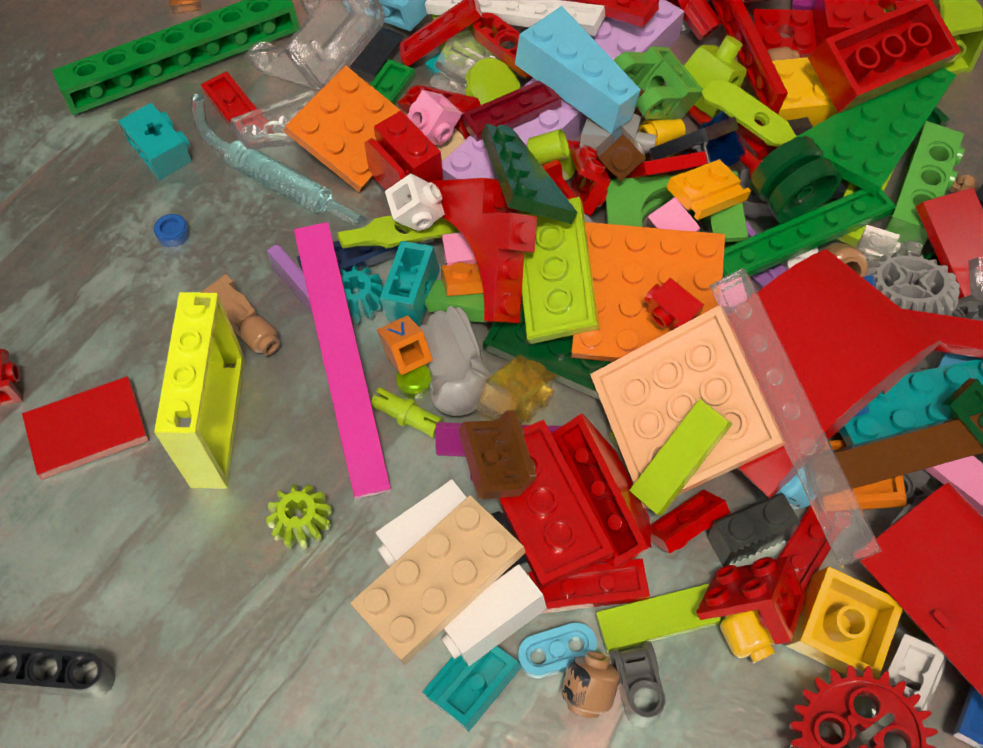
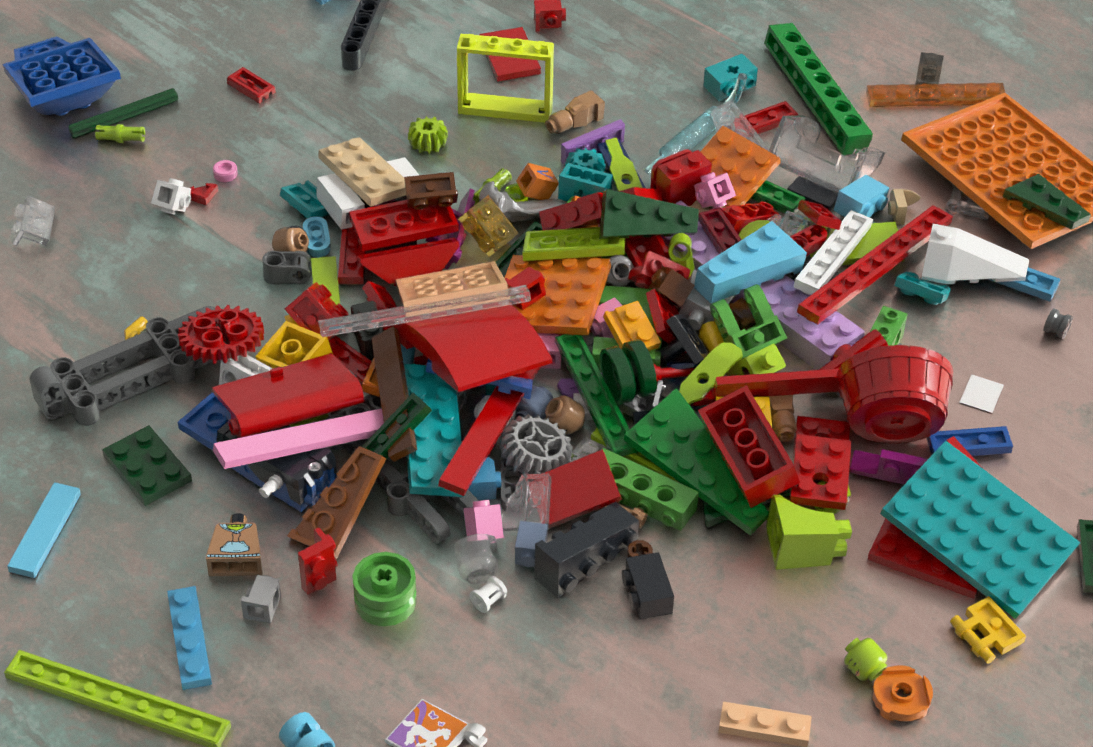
camera: 95 degrees right, 15 degrees down
blue tile [154,214,190,248] -> none
dark pink tile [294,222,391,500] -> none
white brick [385,173,445,231] -> none
lime tile [629,399,733,516] -> none

